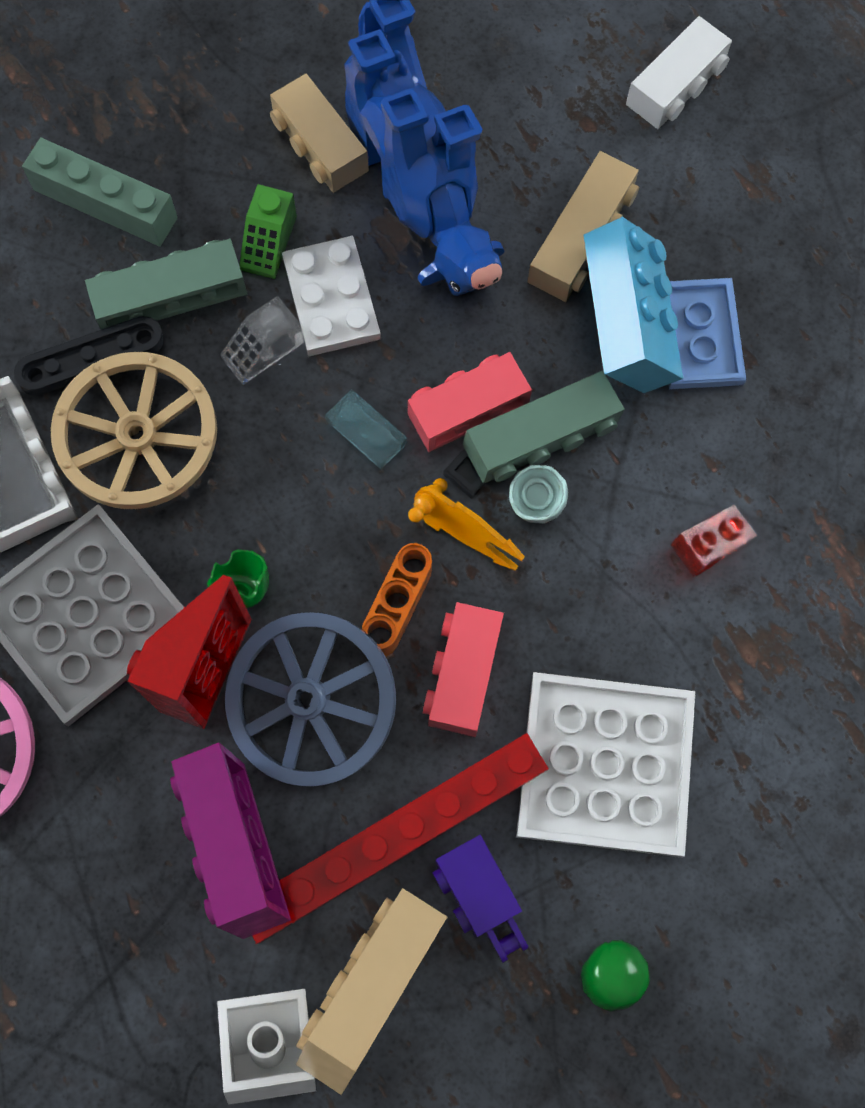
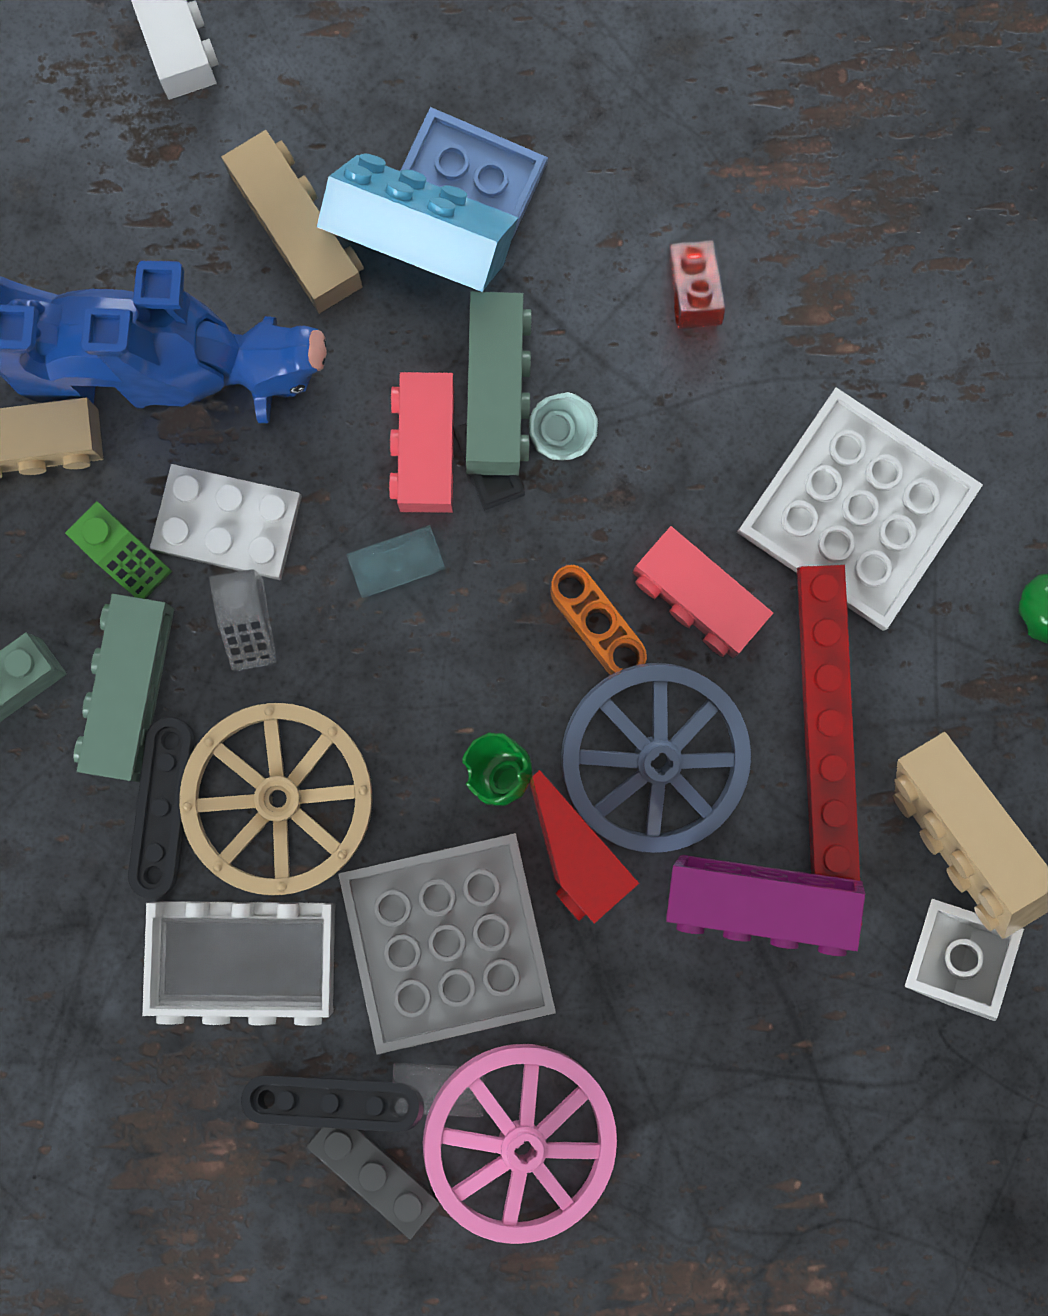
camera: 65 degrees left, 10 degrees up
light orange piece [408,478,525,570] -> none
dark purple brick [432,834,529,963] -> none

